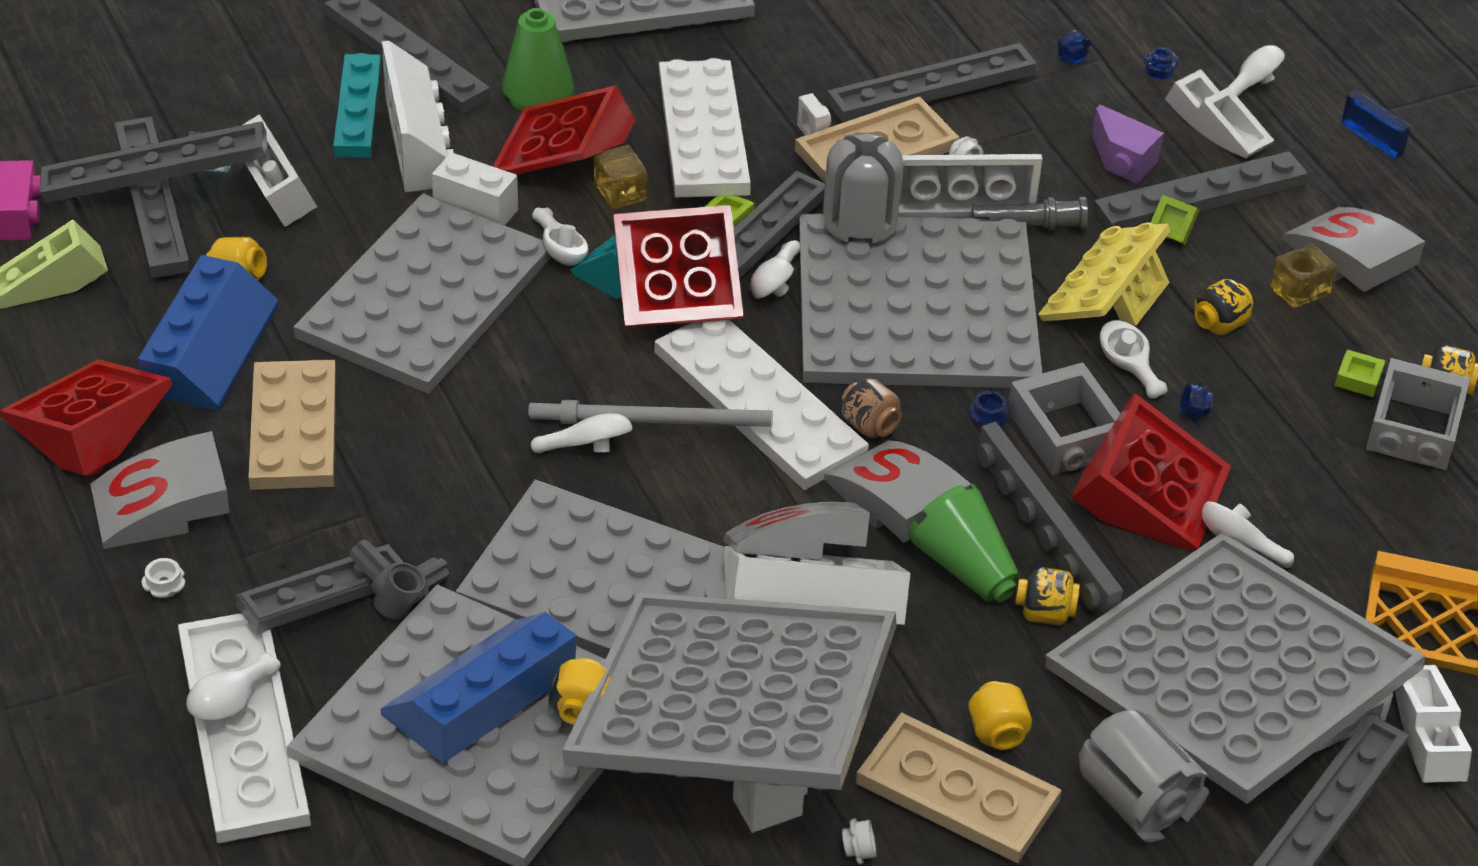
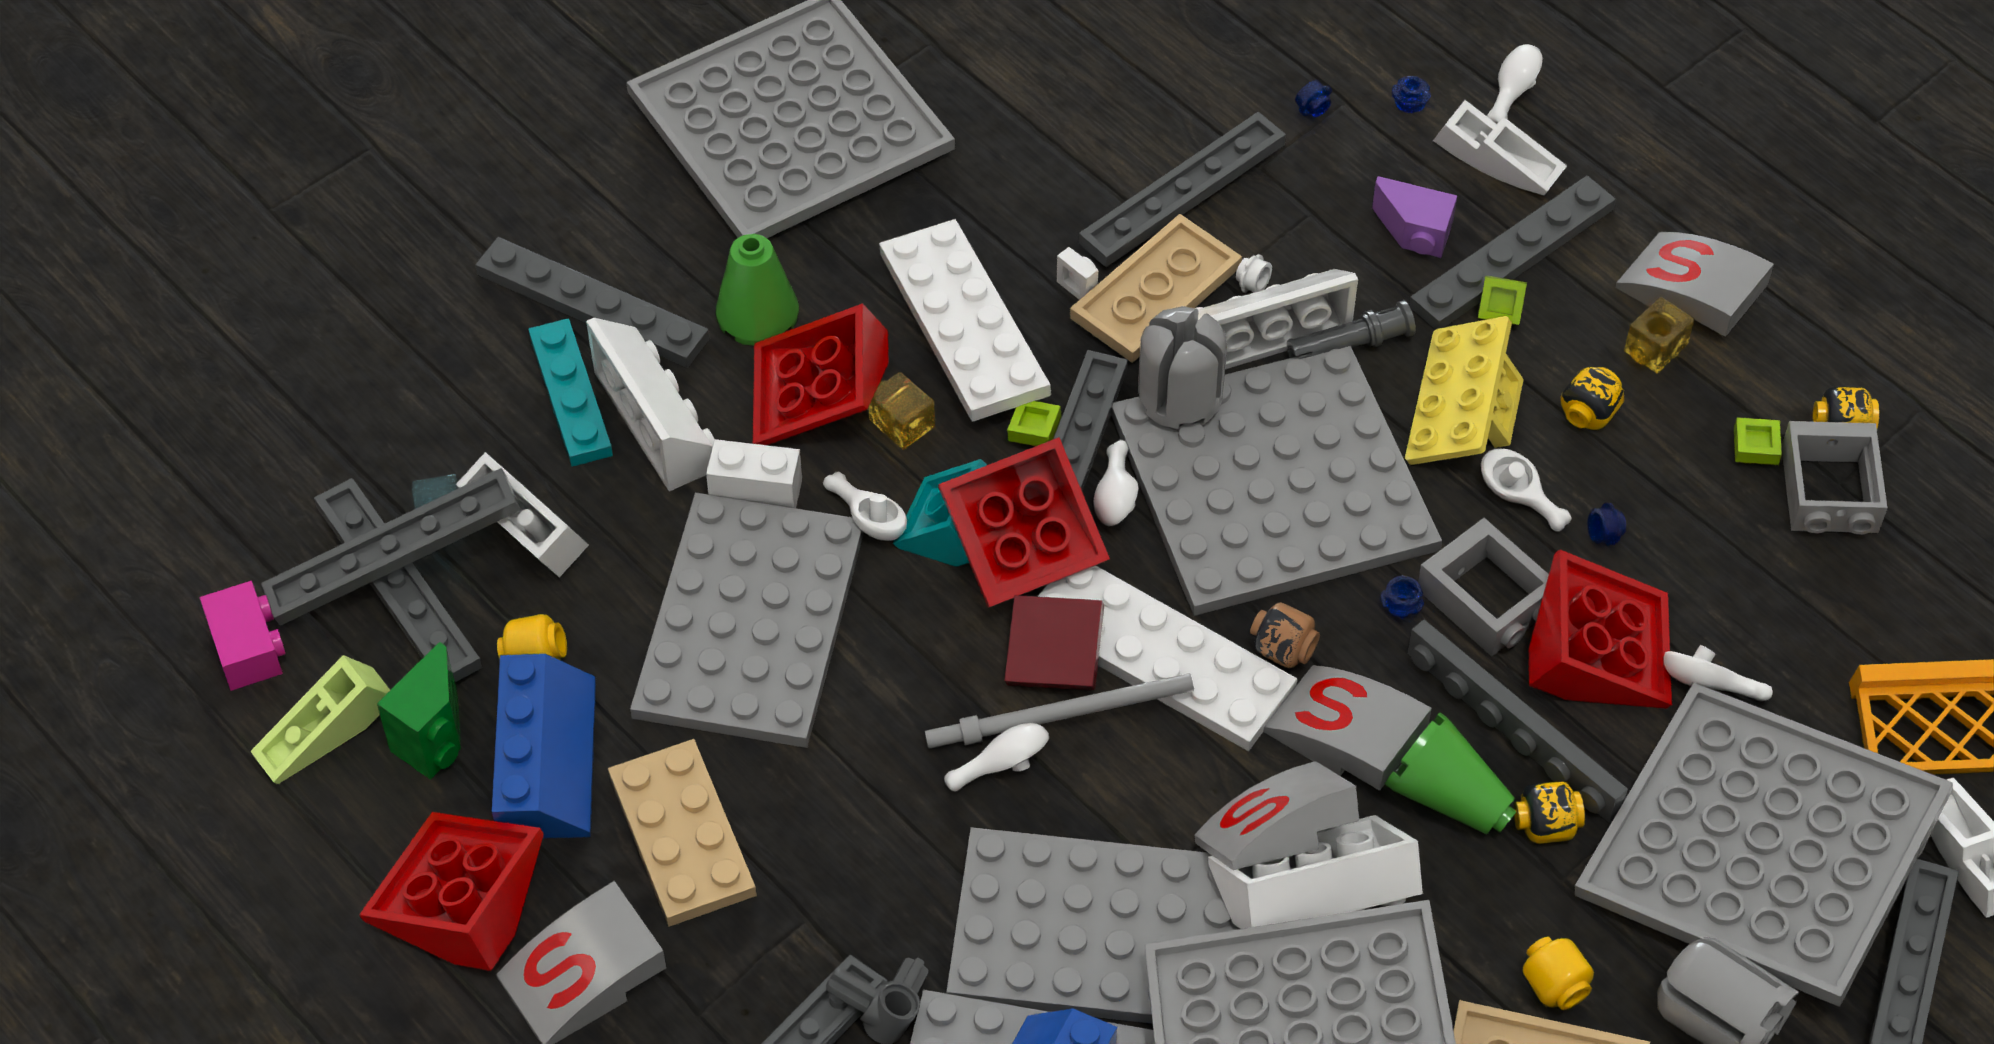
camera: 15 degrees left, 10 degrees up
clear blue tile [1341,90,1411,159] -> none
none -> green slope [377,642,461,780]
none -> dark red tile [1004,595,1104,691]

